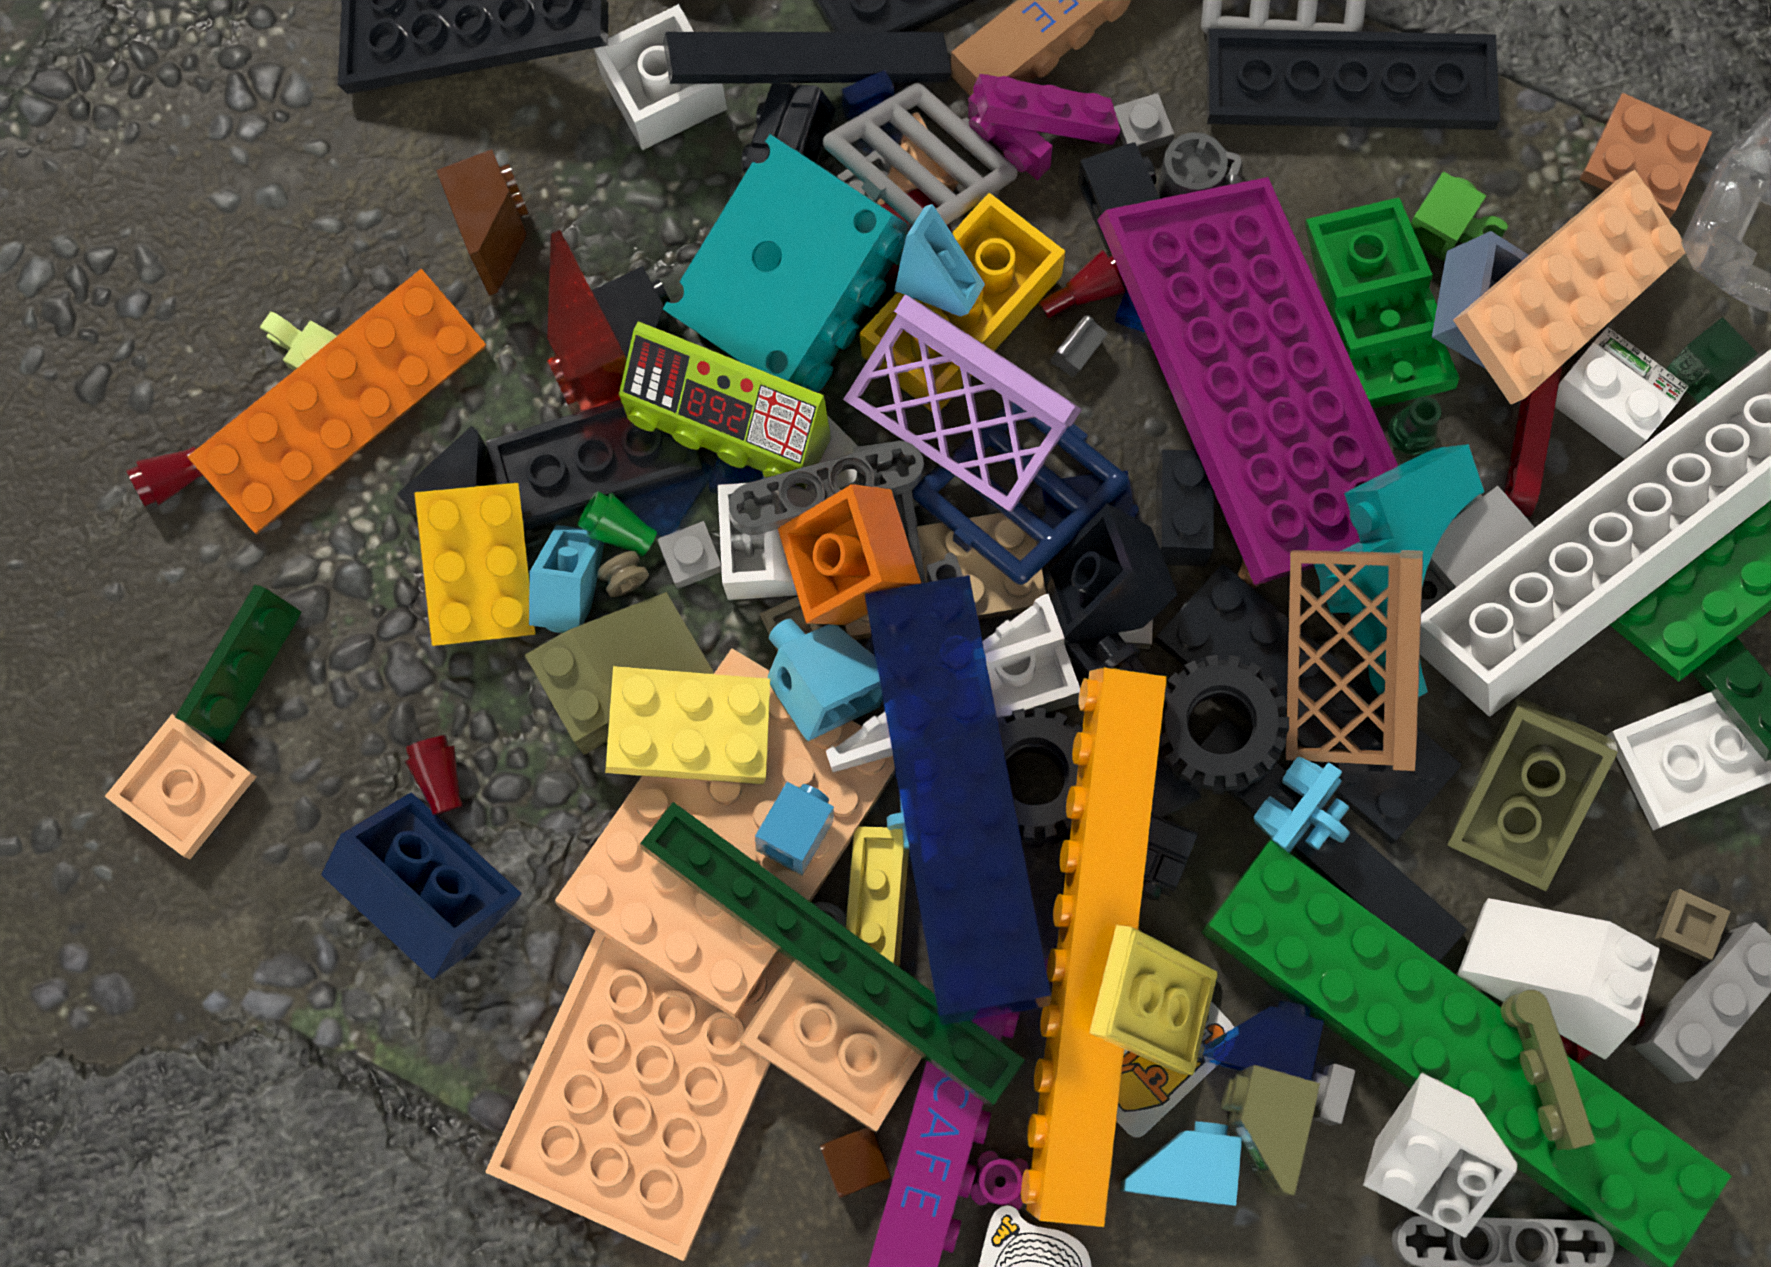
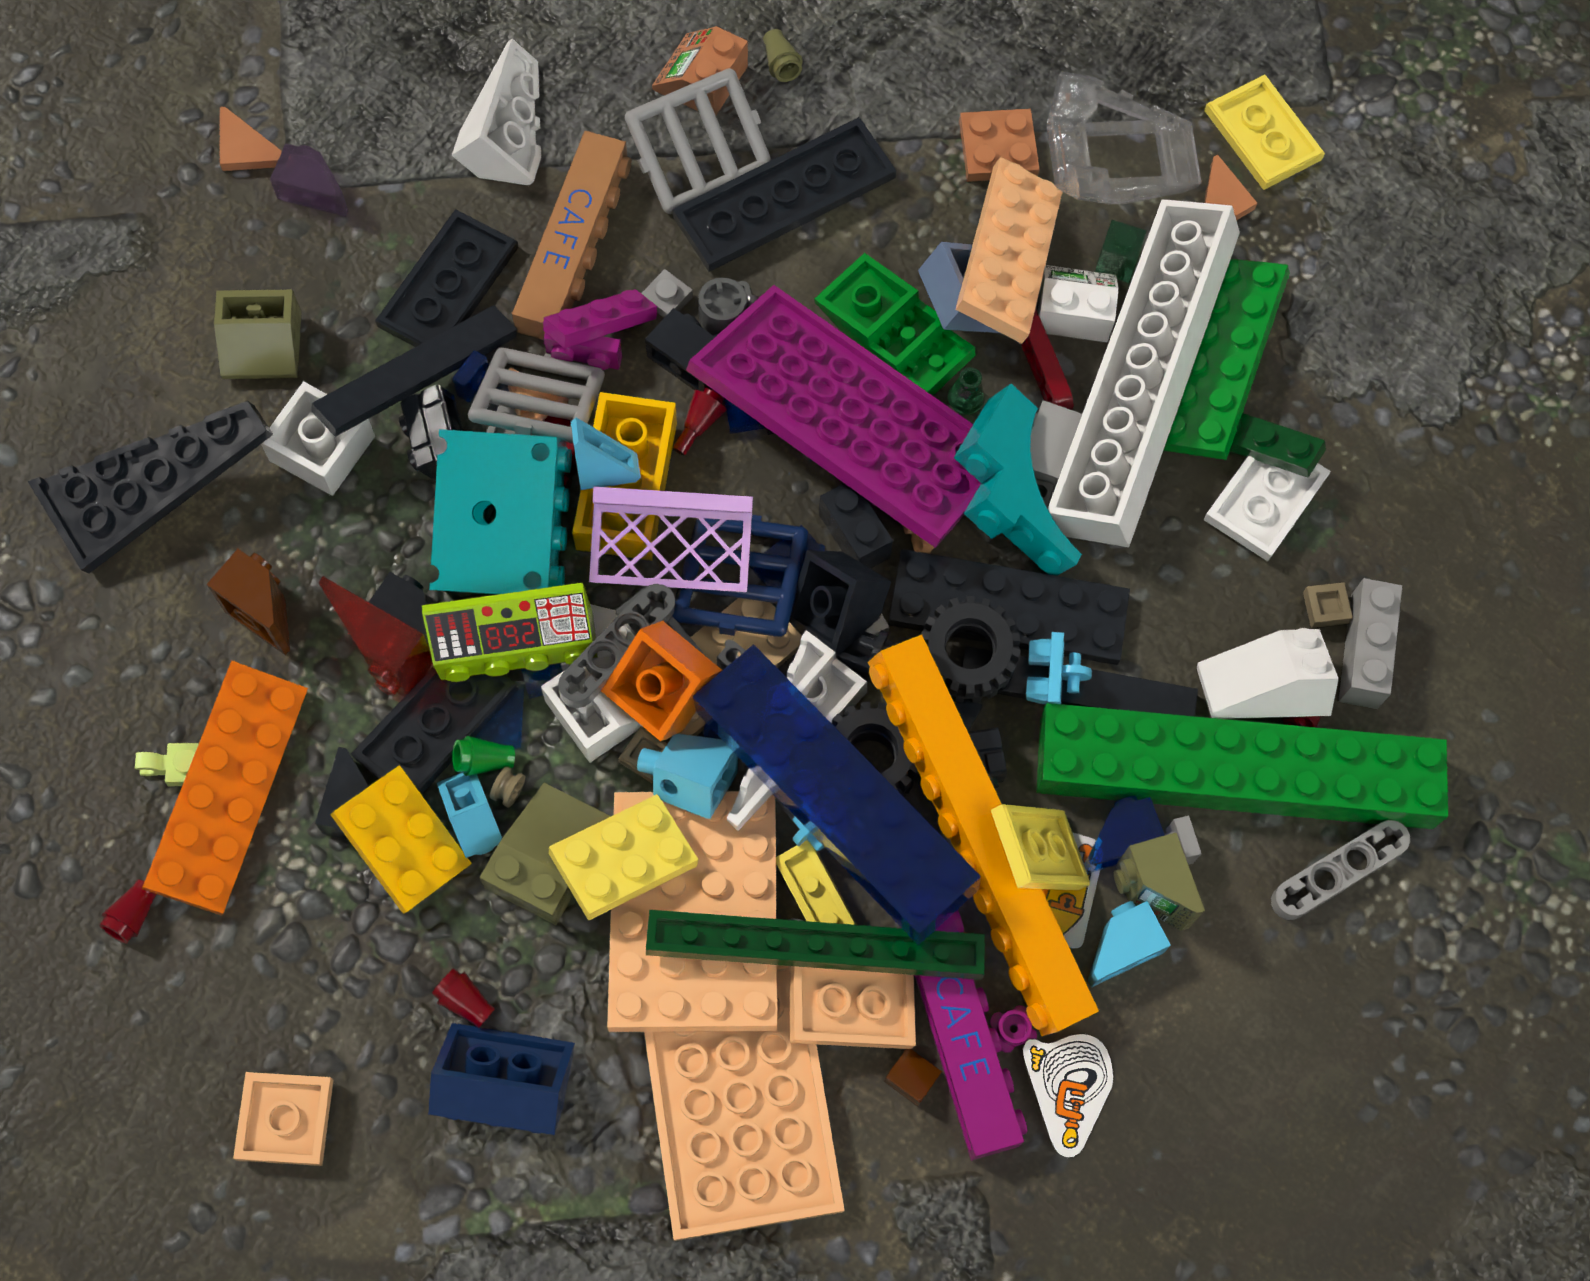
camera: 40 degrees left, 5 degrees down
dark green plate [175,584,302,744] -> none
light grey plate [657,521,722,589] -> none
dark azure brick [755,782,834,875] -> none
dark grey piece [1050,315,1108,378] -> none
medium nougat fence [1286,550,1423,771] -> none
white slope [1363,1073,1517,1238] -> none
bright green brick [1411,171,1509,262] -> none
olive slope [1447,696,1618,891] -> none
olive plate [1501,990,1595,1150] -> none

